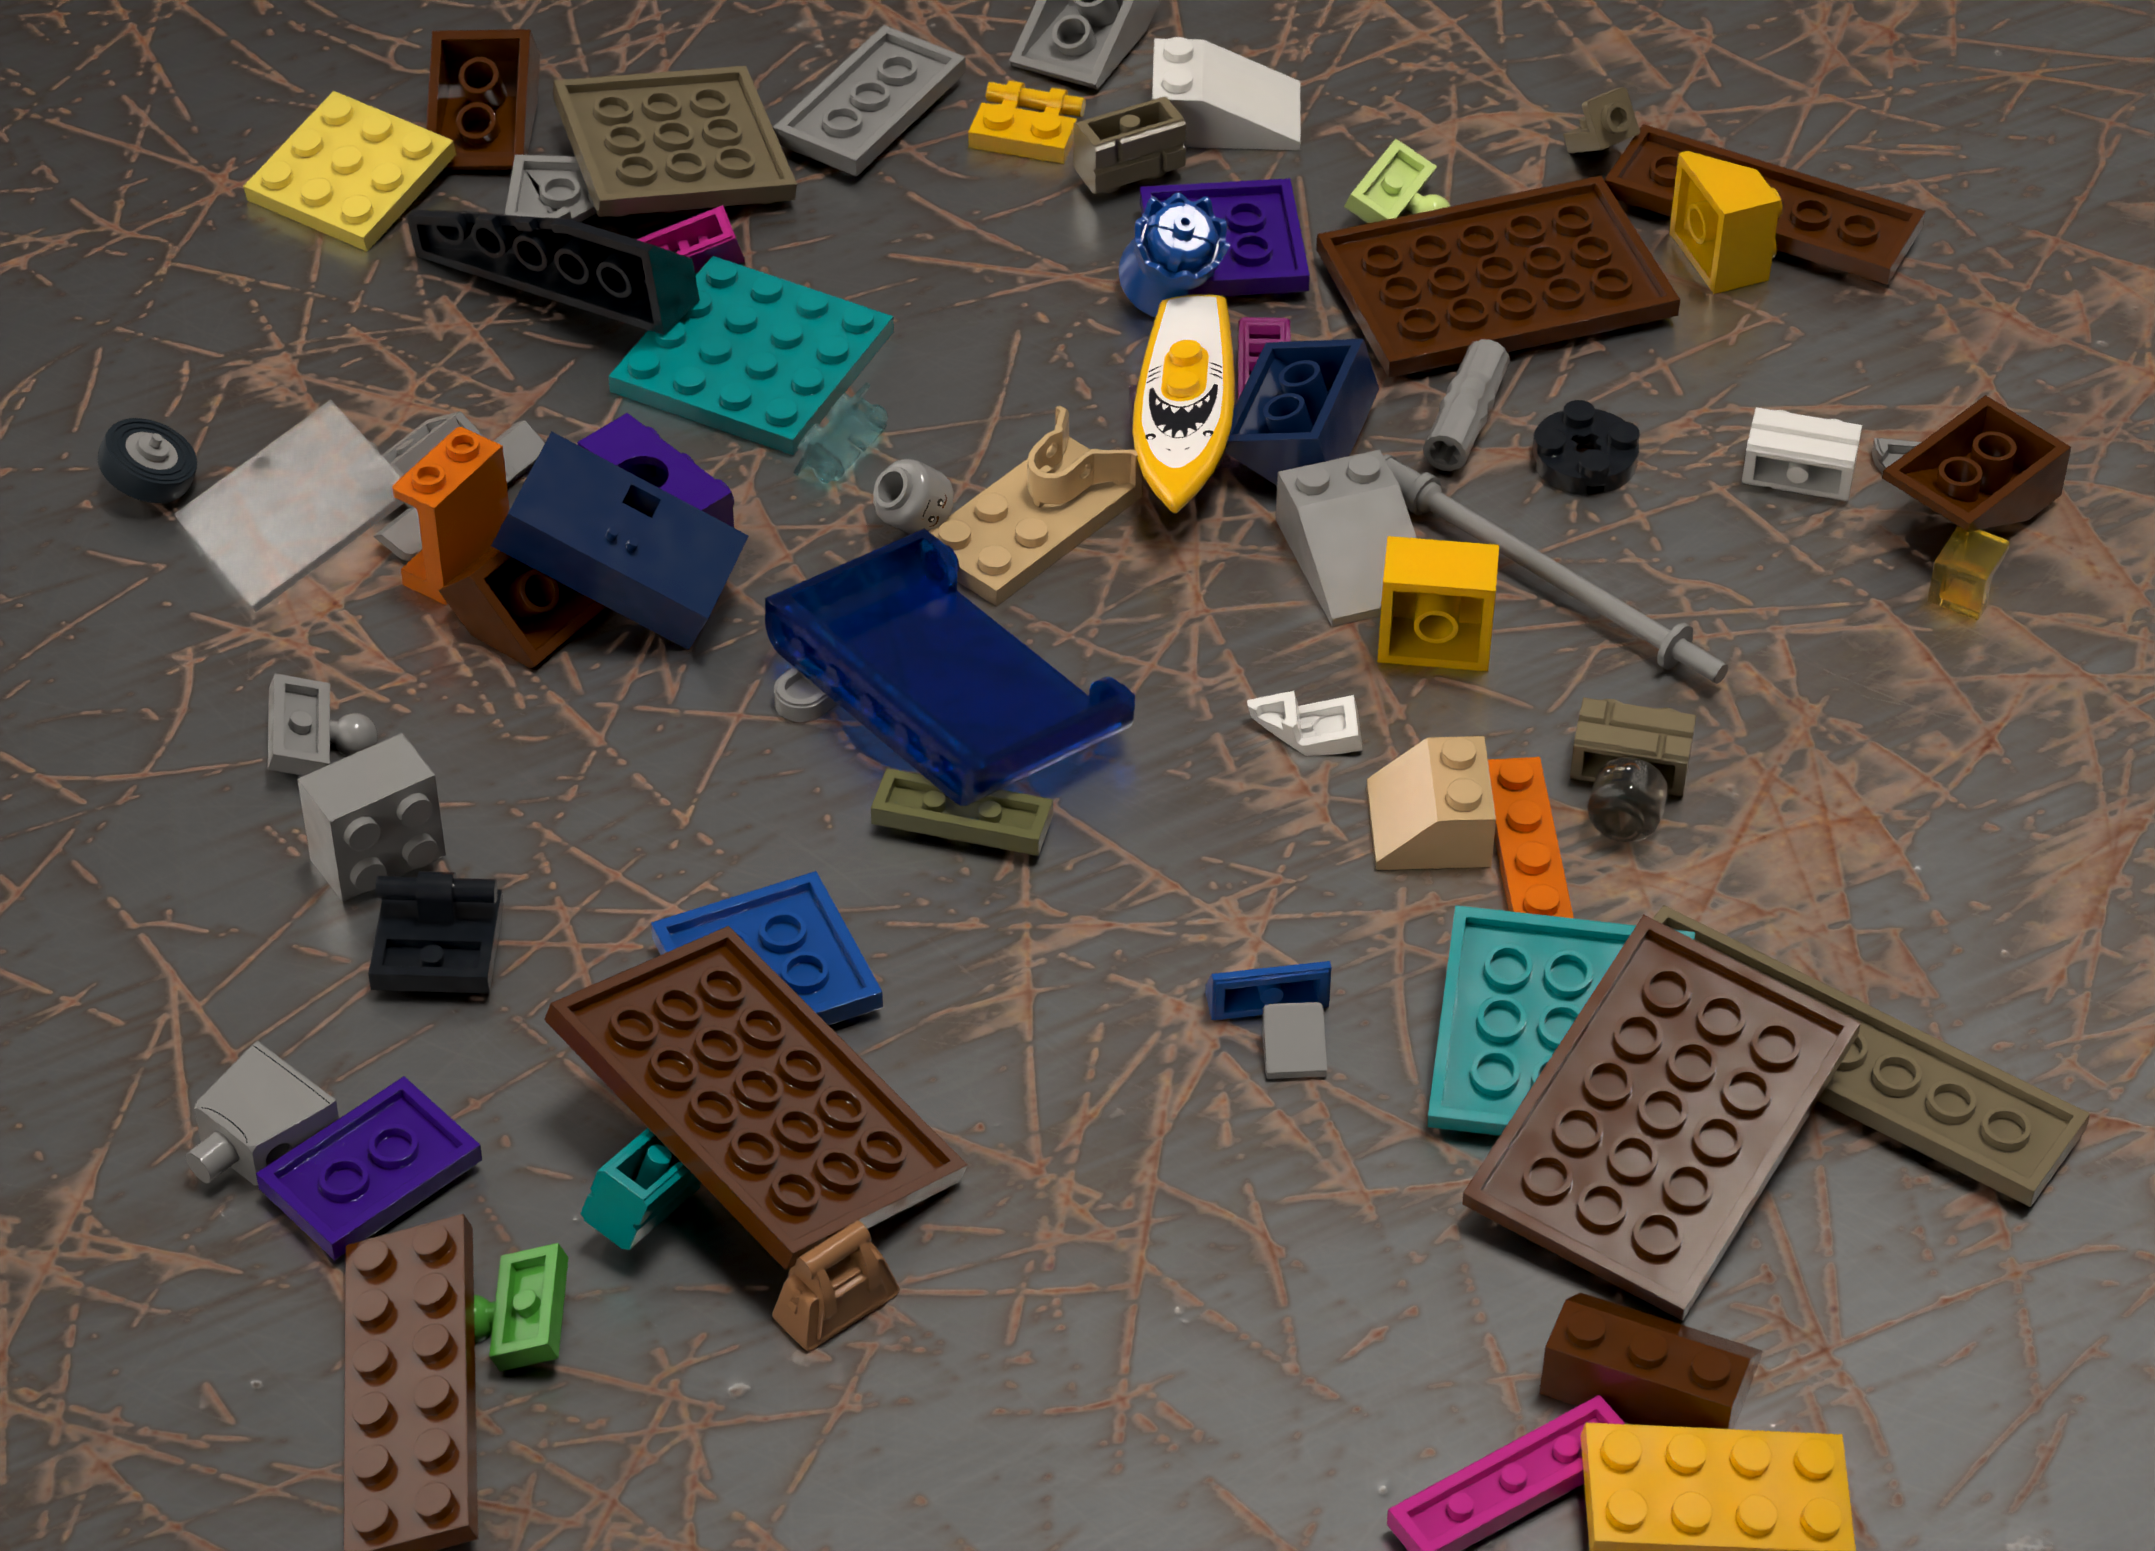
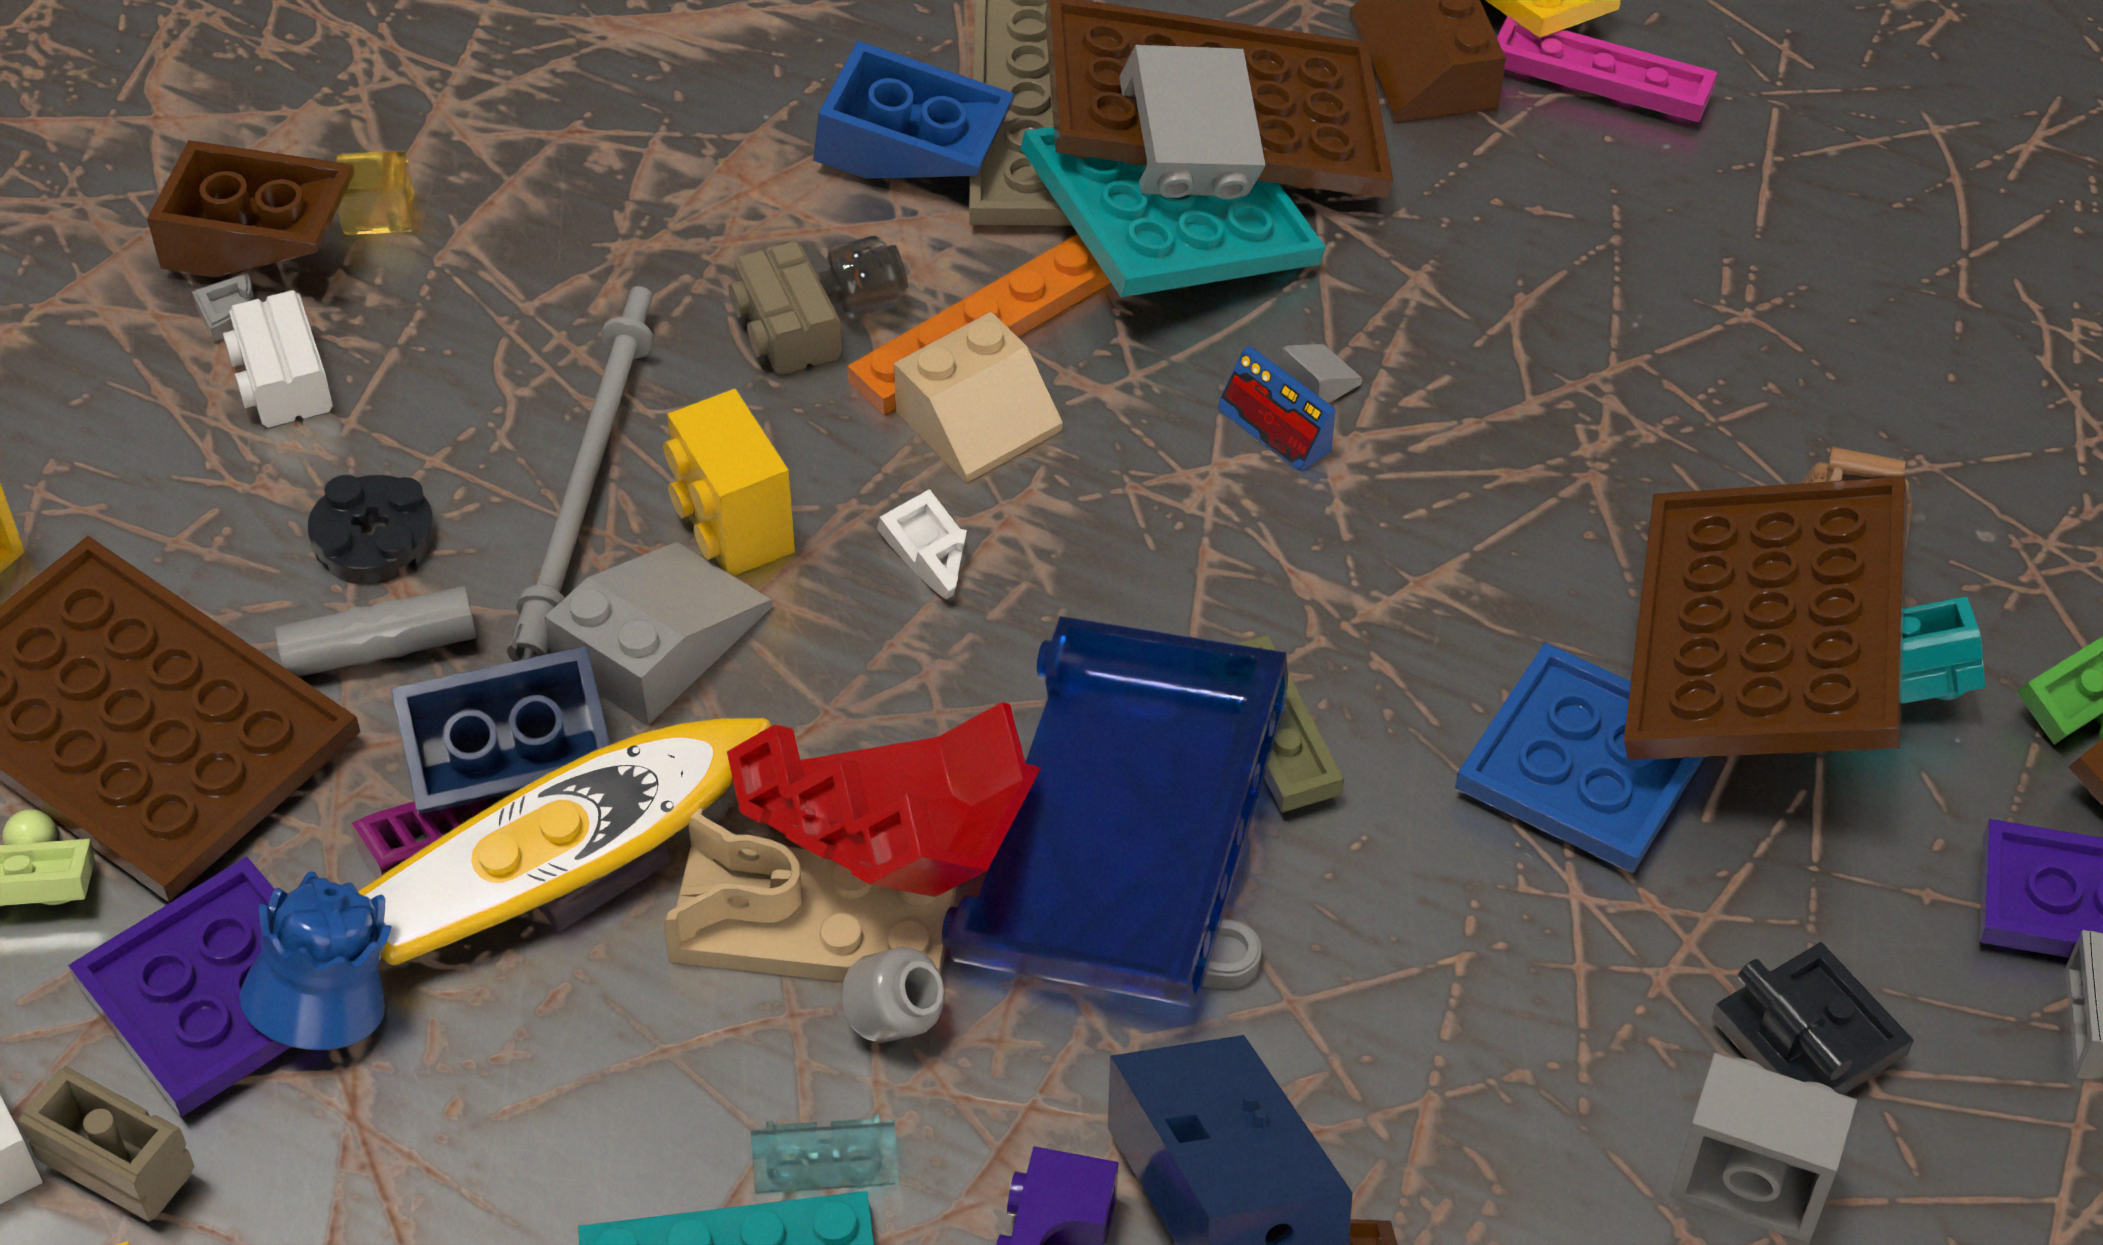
camera: 125 degrees left, 5 degrees up
none -> red panel [727,702,1042,897]
none -> blue slope [813,41,1015,178]
none -> light grey panel [1119,45,1266,199]

